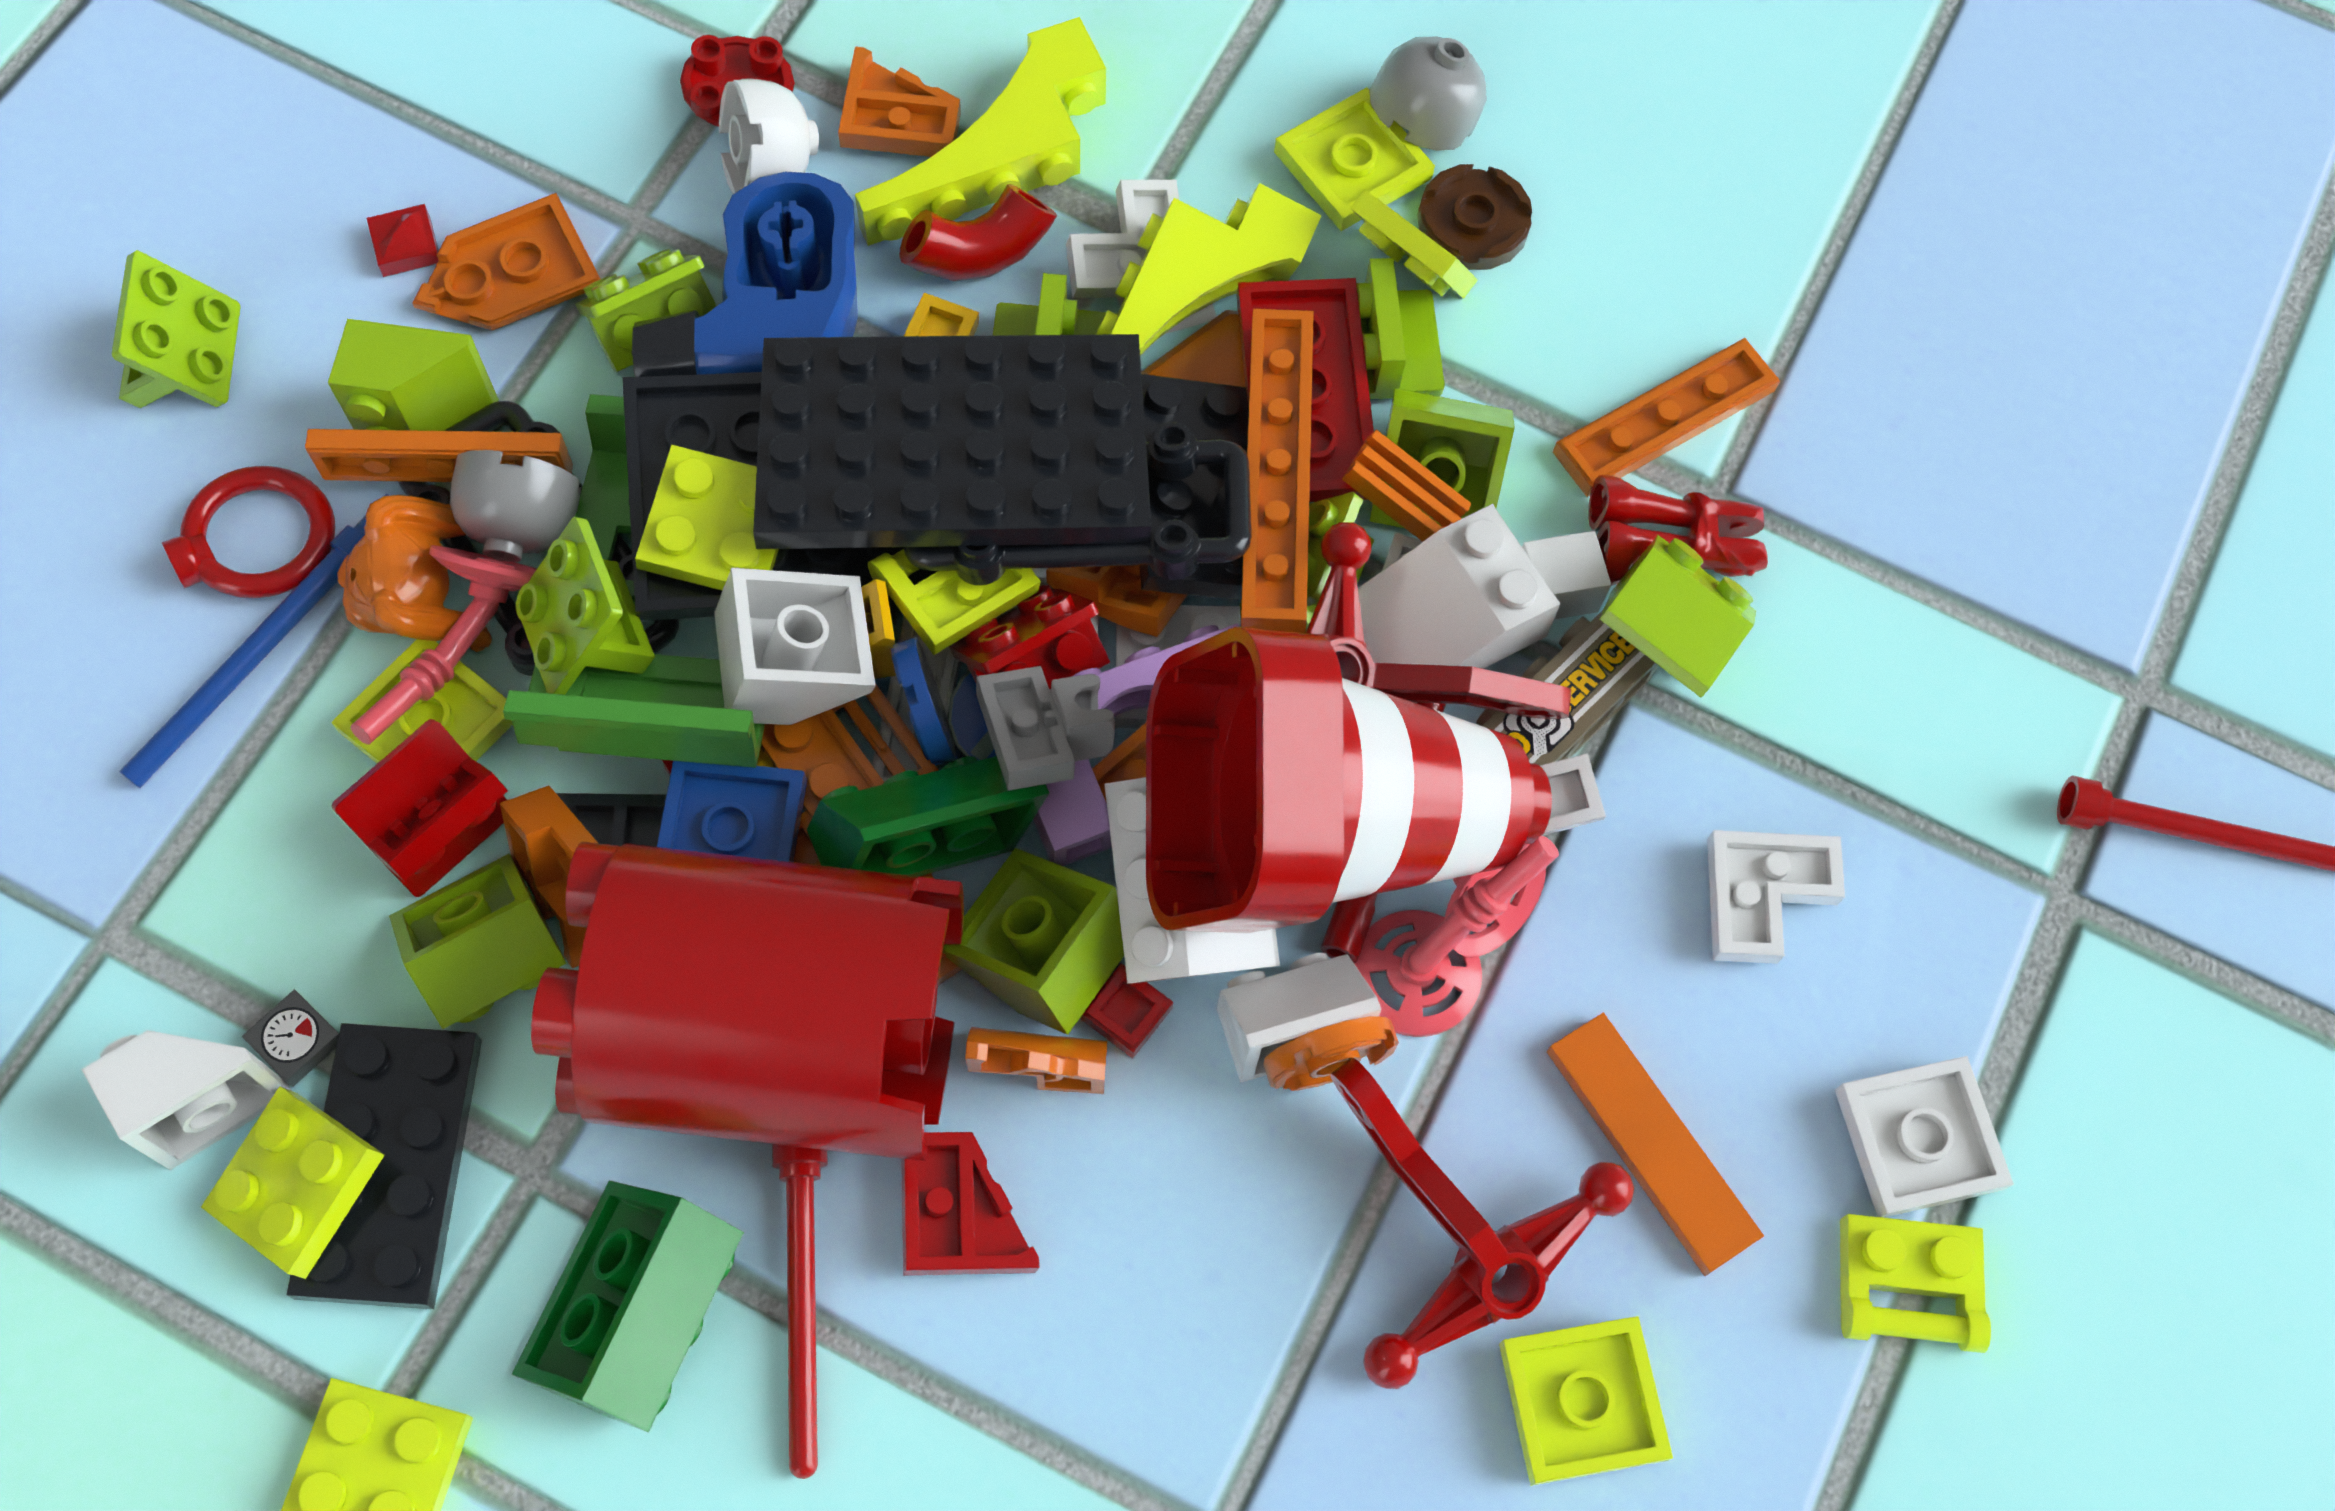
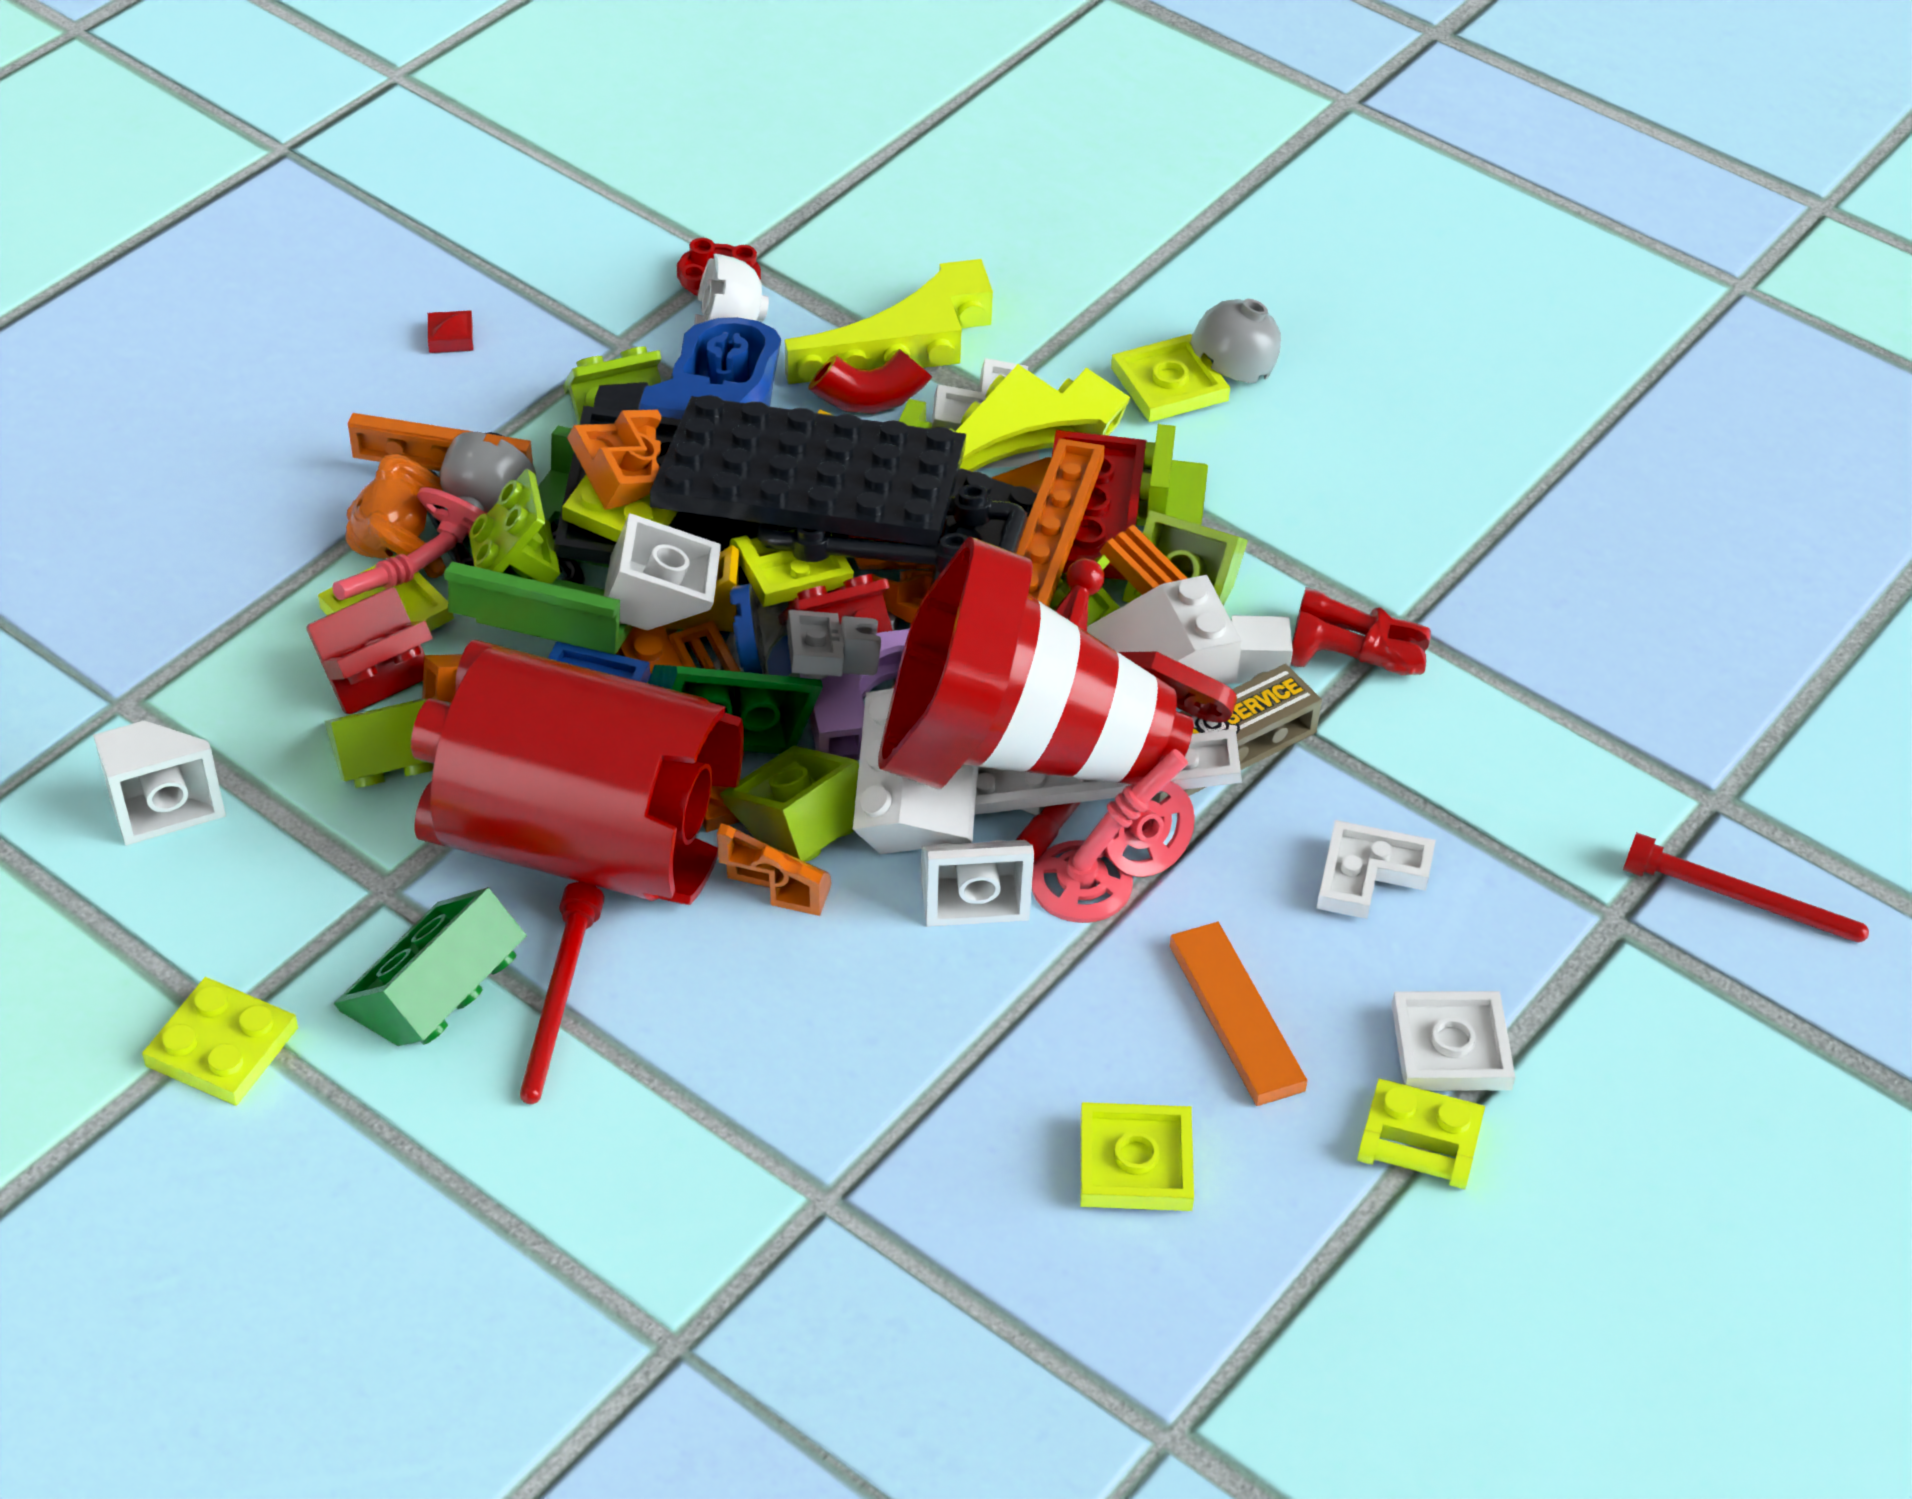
camera: 15 degrees right, 20 degrees down
lime bracket [111,250,241,408] -> none
blue bar [119,494,390,788] -> none
red piece [162,466,336,598] -> none
neon yellow plate [201,1086,385,1279] -> none
tile [241,989,339,1087] -> none
black plate [286,1023,482,1310] -> none
lime slope [328,318,499,431] -> none
orange tile [412,193,600,331] -> none
orange wing [838,46,961,157] -> none
red wing [901,1132,1040,1276] -> none
red tile [1081,963,1174,1059] -> none
orange tile [1263,1016,1399,1091] -> none
red piece [1330,1058,1634,1389] -> none
neon yellow plate [1350,189,1478,299] -> none
reddish brown tile [1417,164,1532,270] -> none
orange tile [1552,338,1780,497] -> none
lime slope [1599,535,1756,698] -> none
none -> orange slope [567,409,661,510]

